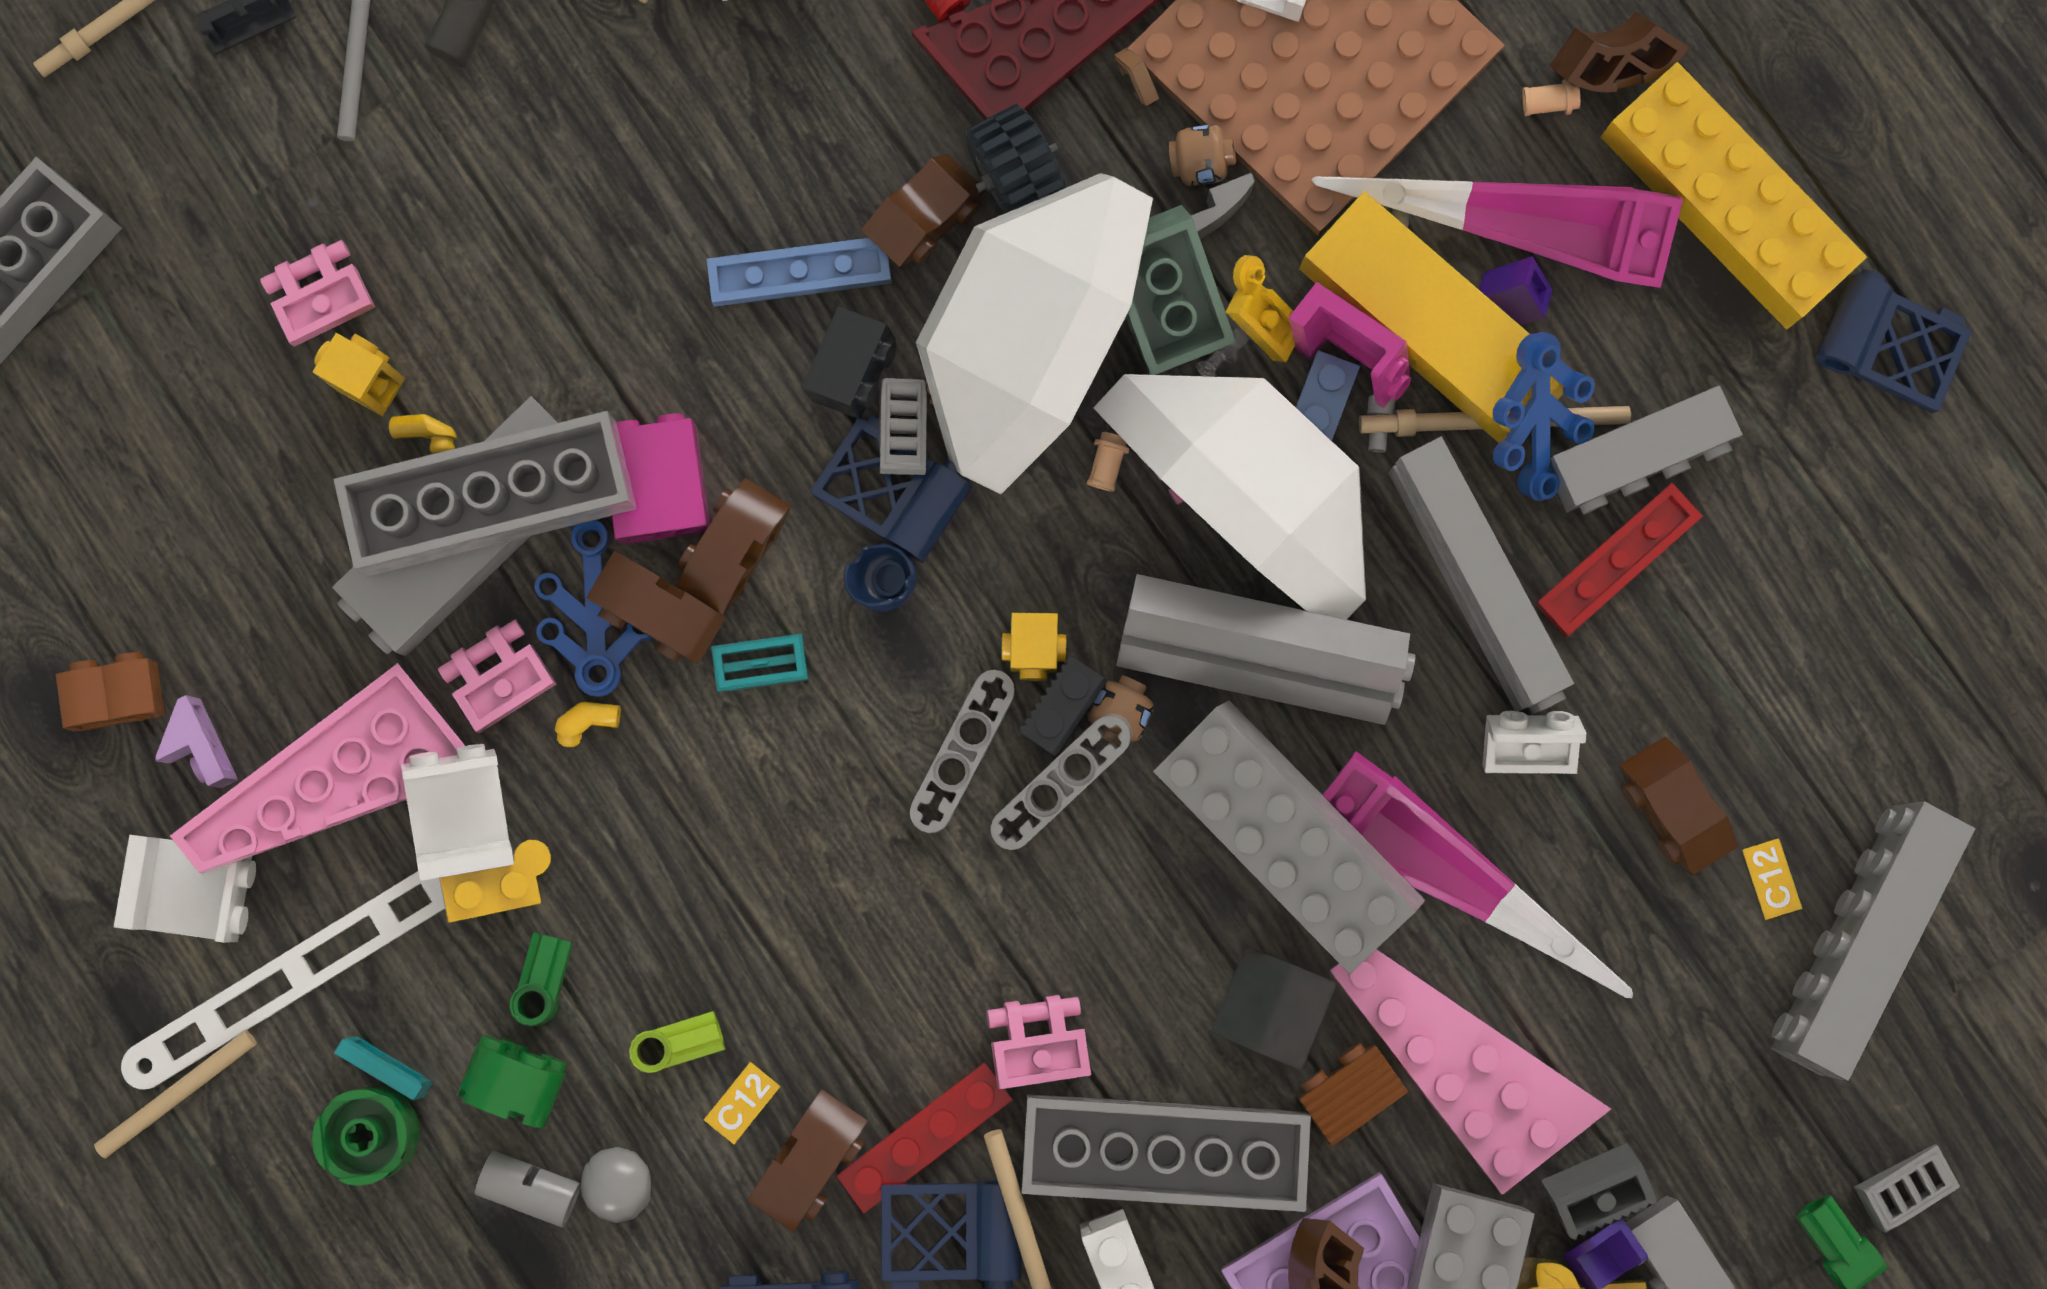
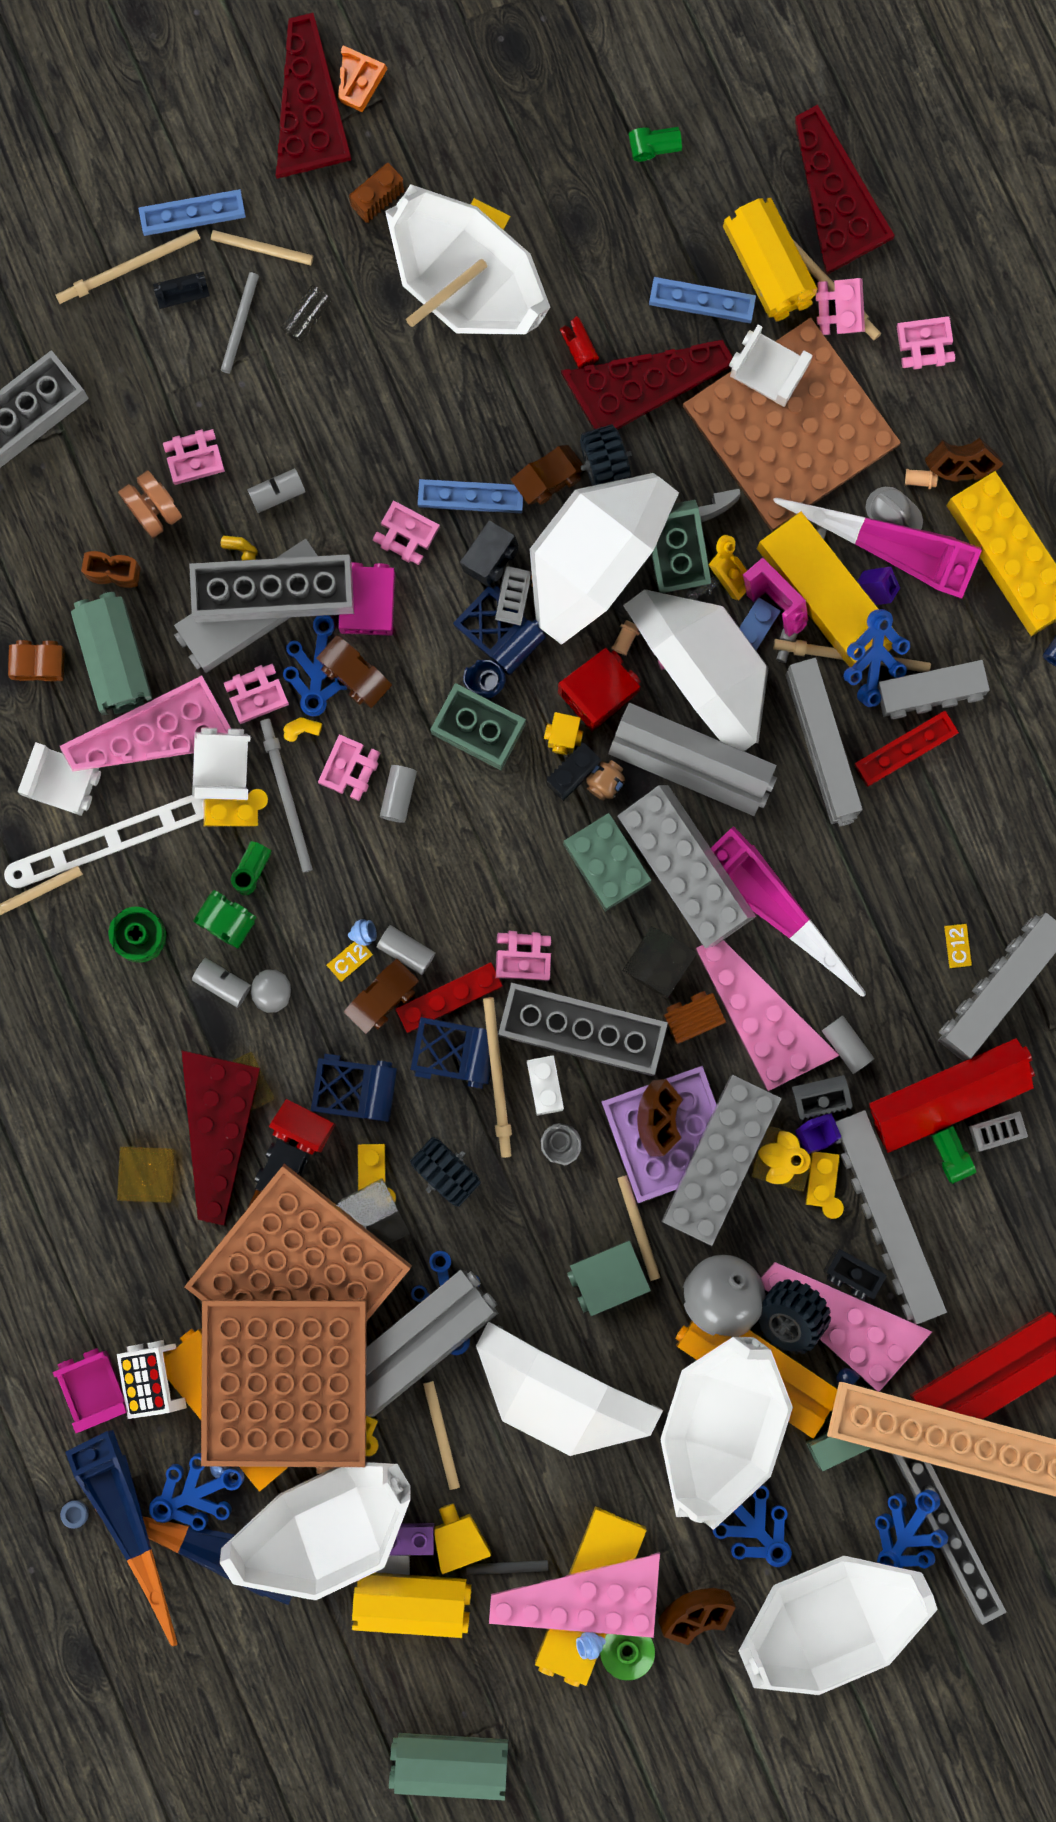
camera: 10 degrees right, 0 degrees up
lavender slope [155,695,238,788] -> none
yellow brick [313,333,406,417] -> none
teal tile [334,1036,433,1101] -> none
lime piece [629,1011,726,1073] -> none
reddish brown brick [676,478,791,615] -> none
teal tile [711,634,809,693] -> none
light grey beam [910,670,1015,834] -> none
light grey beam [991,713,1133,850] -> none
medium nougat tile [1114,47,1159,106] -> none
medium nougat head [1169,124,1236,186] -> none
white bracket [1482,711,1587,774] -> none
reddish brown brick [1619,736,1738,876] -> none
none -> sand green brick [71,592,153,715]
none -> dark orange brick [81,551,141,588]
none -> nougat wheel [118,470,182,539]
none -> light grey pin [247,468,305,513]
none -> light grey bar [260,719,313,873]
none -> bright pink plate [318,734,381,801]
none -> light blue plate [348,919,377,946]
none -> bright pink plate [373,500,440,565]
none -> light grey pin [377,925,436,975]
none -> light grey pin [379,765,417,823]
none -> sand green brick [430,683,526,771]
none -> red slope [558,648,641,732]
none -> sand green brick [563,813,651,912]
none -> light grey pin [822,1015,875,1074]
none -> light grey piece [866,486,923,530]
none -> red brick [869,1038,1035,1153]

